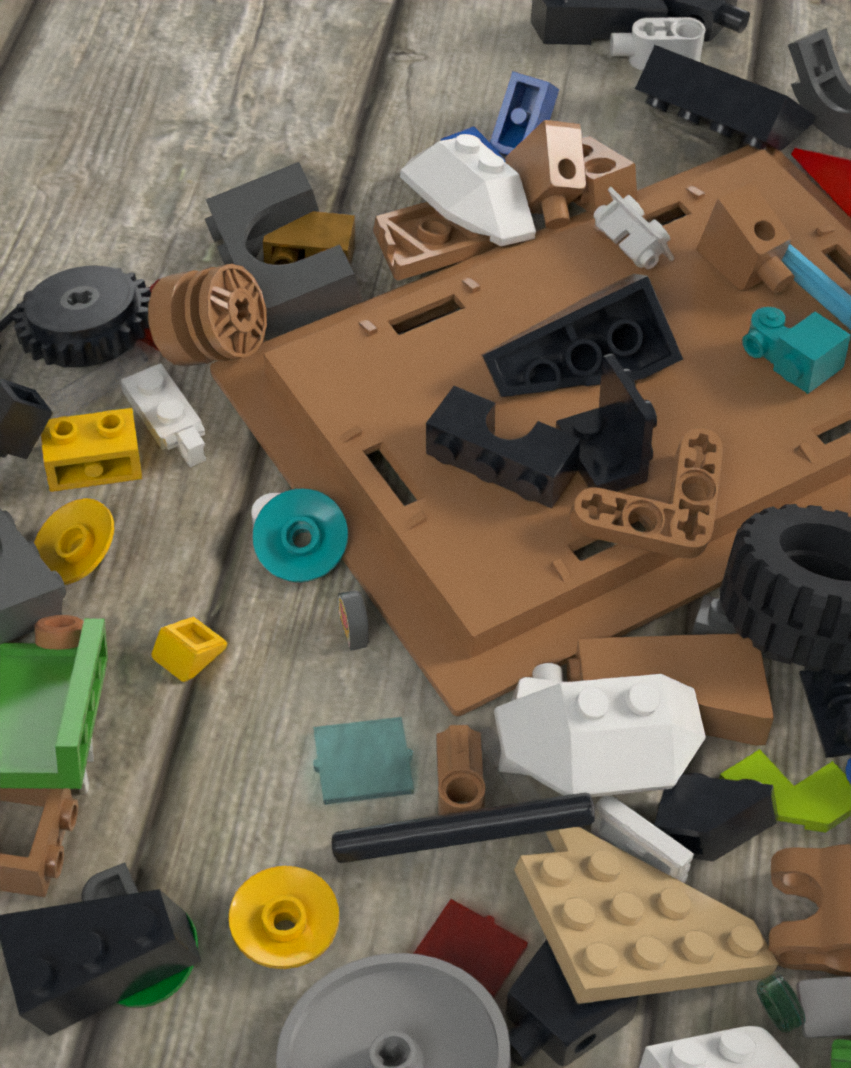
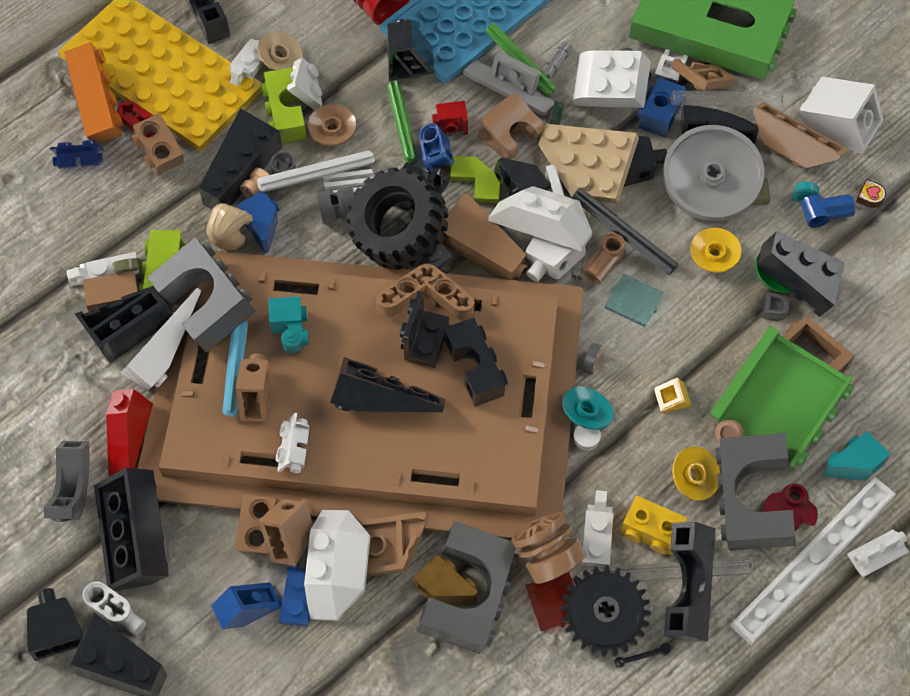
camera: 140 degrees left, 10 degrees up
clear red piece [413,899,528,999] -> none

